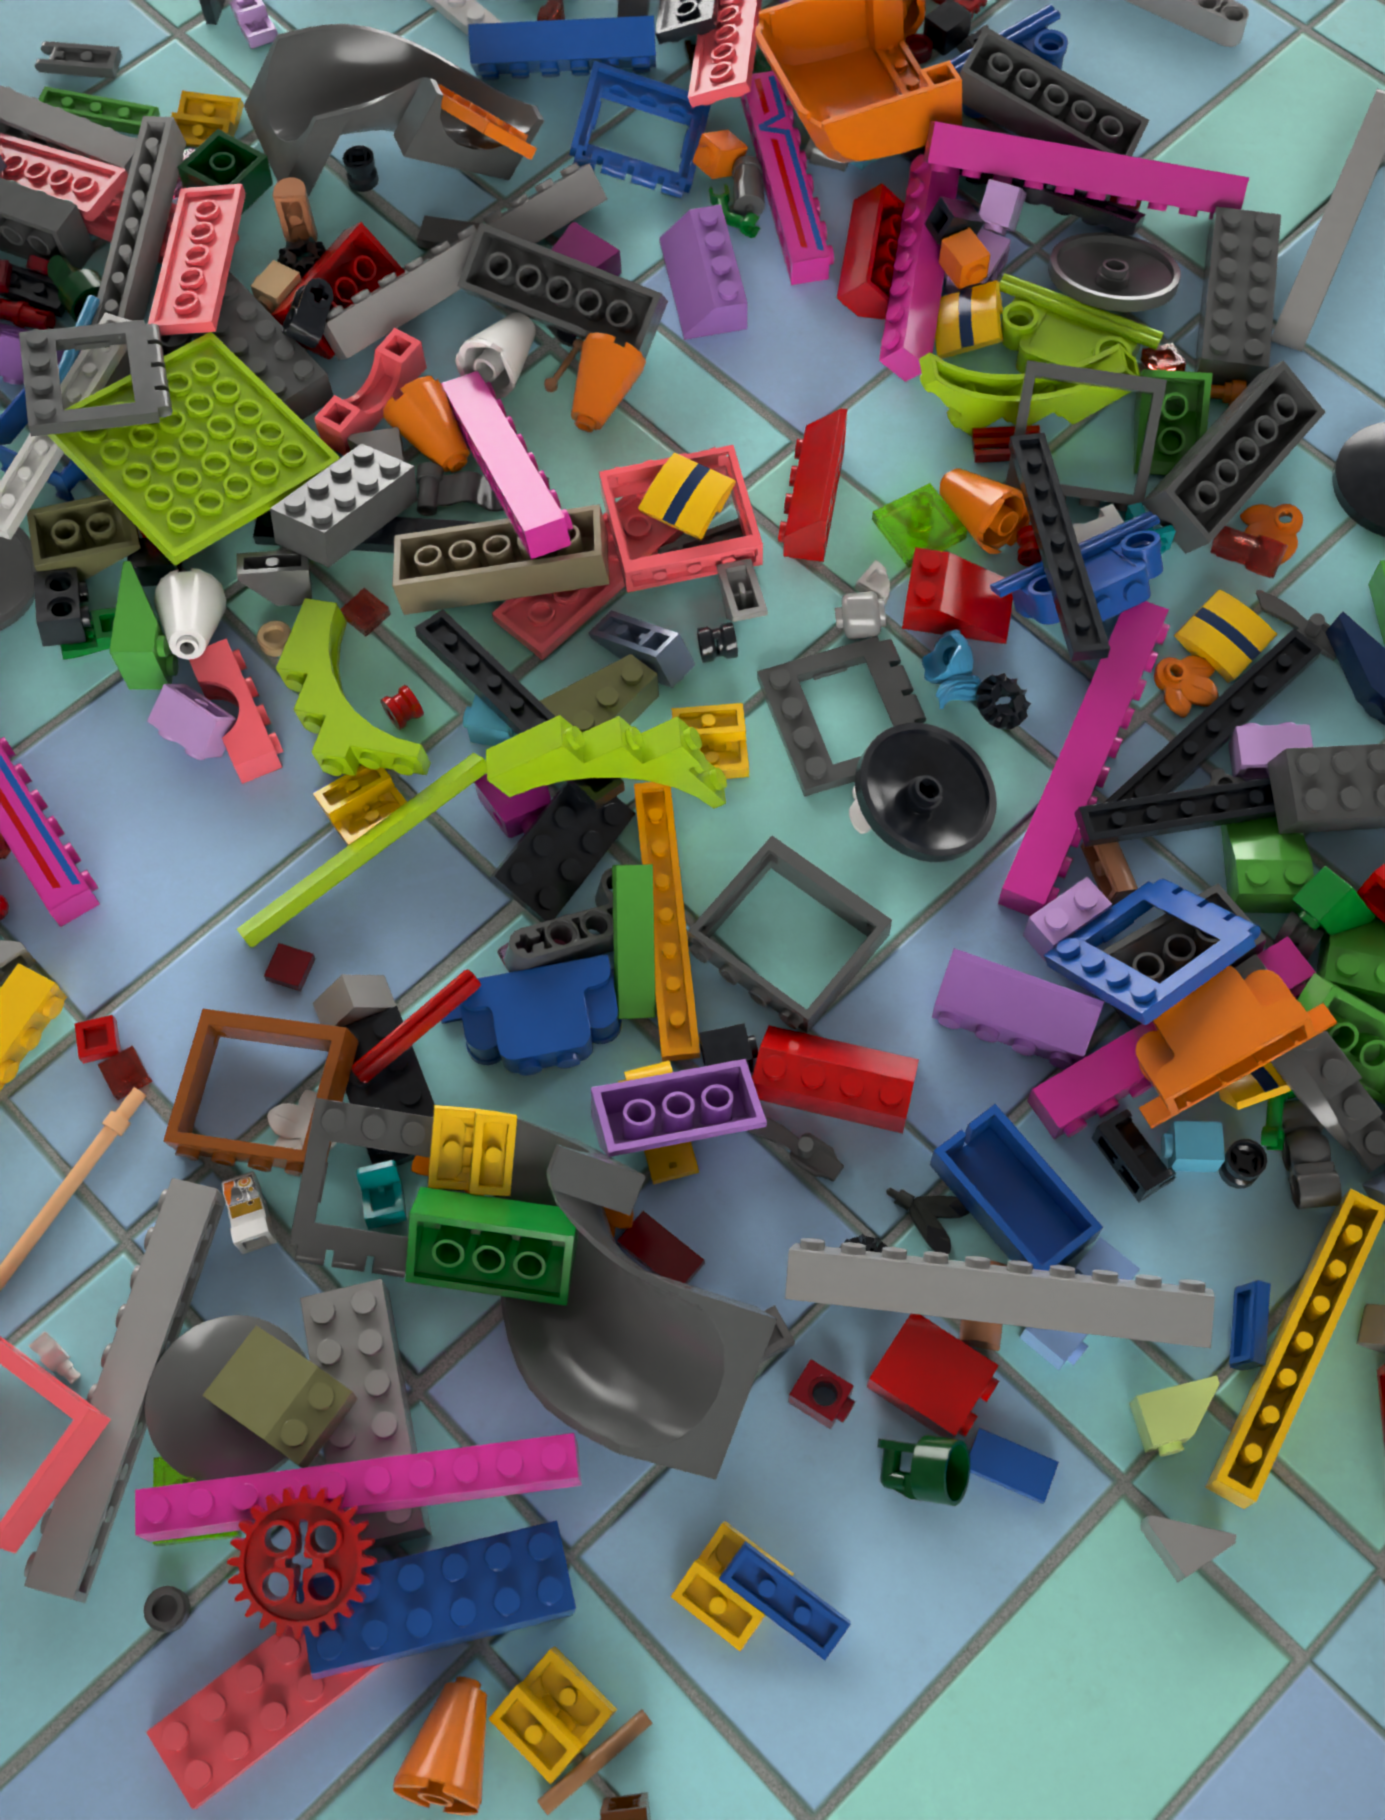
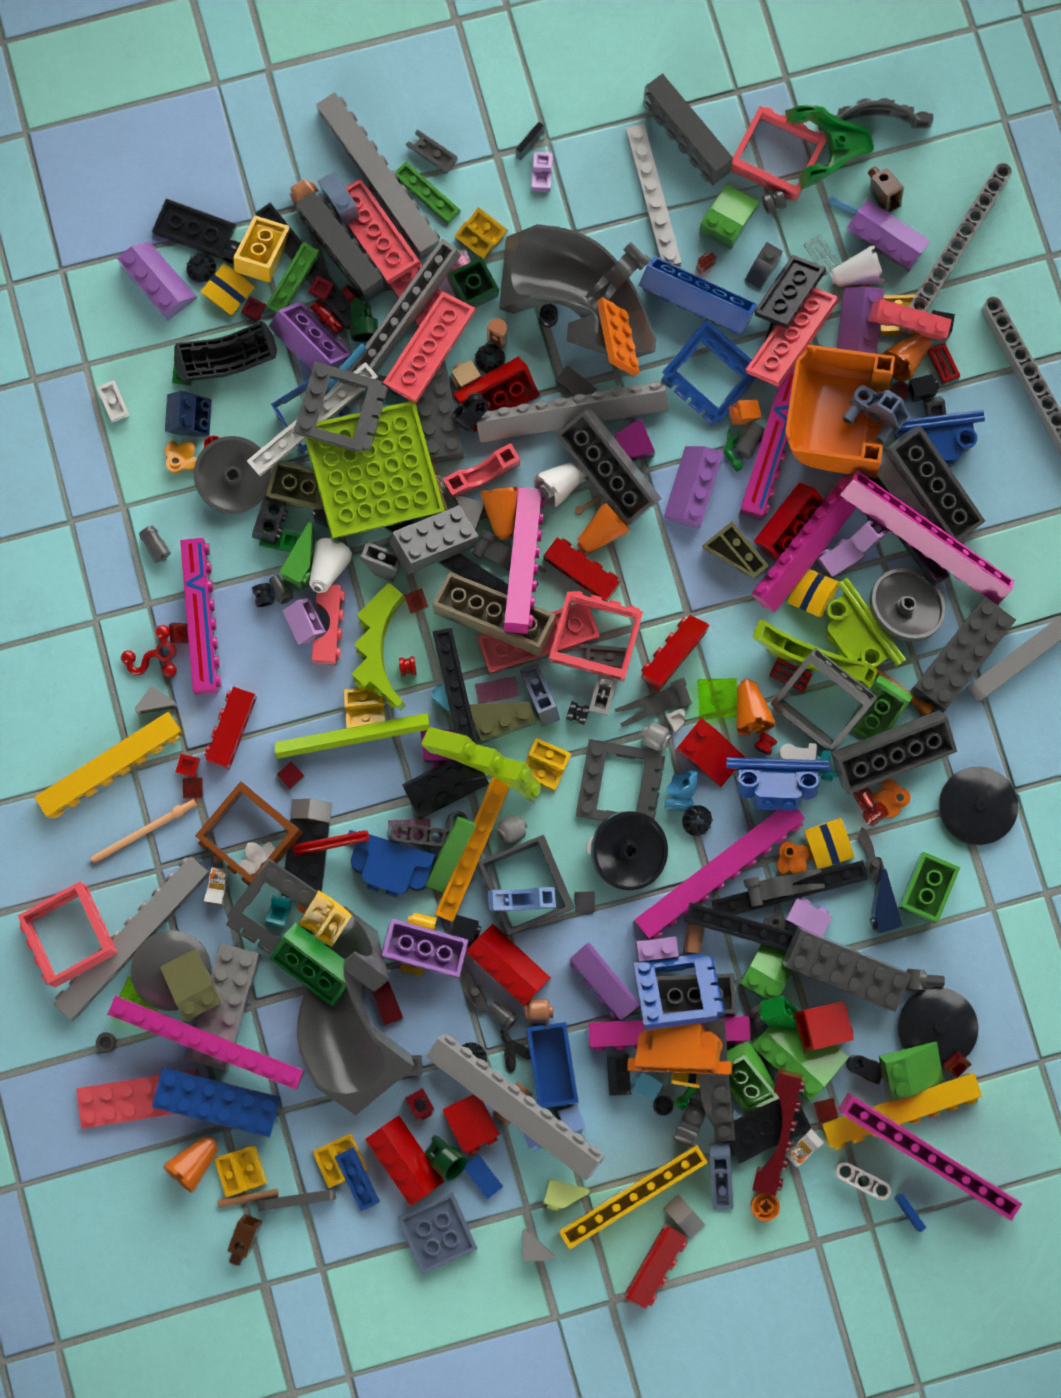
camera: 25 degrees right, 15 degrees up
white piece [29,1331,81,1384] -> none
red gear [227,1484,377,1639] -> none
tan tile [257,621,291,657] -> none
yellow slope [638,452,736,541] -> none
black brick [924,196,984,245] -> none
orange brick [939,228,991,290] -> none
black plate [1009,433,1110,662] -> none
clear red plate [1140,343,1187,371] -> none
blue tile [1229,1280,1271,1371] -> none
none -> red brick [204,686,257,770]
none -> black wheel [252,583,275,607]
none -> dark grey beam [257,1189,336,1211]
none -> dark grey cone [269,575,294,604]
none -> red slope [365,1115,444,1207]
none -> sand blue plate [398,1193,478,1275]
none -> clear pink slope [475,676,519,704]
none -> medium blue arch [488,887,556,912]
none -> dark grey cone [488,1001,518,1030]
none -> light grey head [497,815,527,844]
none -> nougat head [525,999,554,1025]
none -> red brick [543,537,620,602]
none -> dark grey slope [574,891,595,913]
none -> dark grey flag [585,242,651,310]
none -> dark grey flag [614,678,693,727]
none -> olive wedge [702,522,769,581]
none -> dark grey flag [743,868,825,907]
none -> sand blue piece [842,385,909,445]

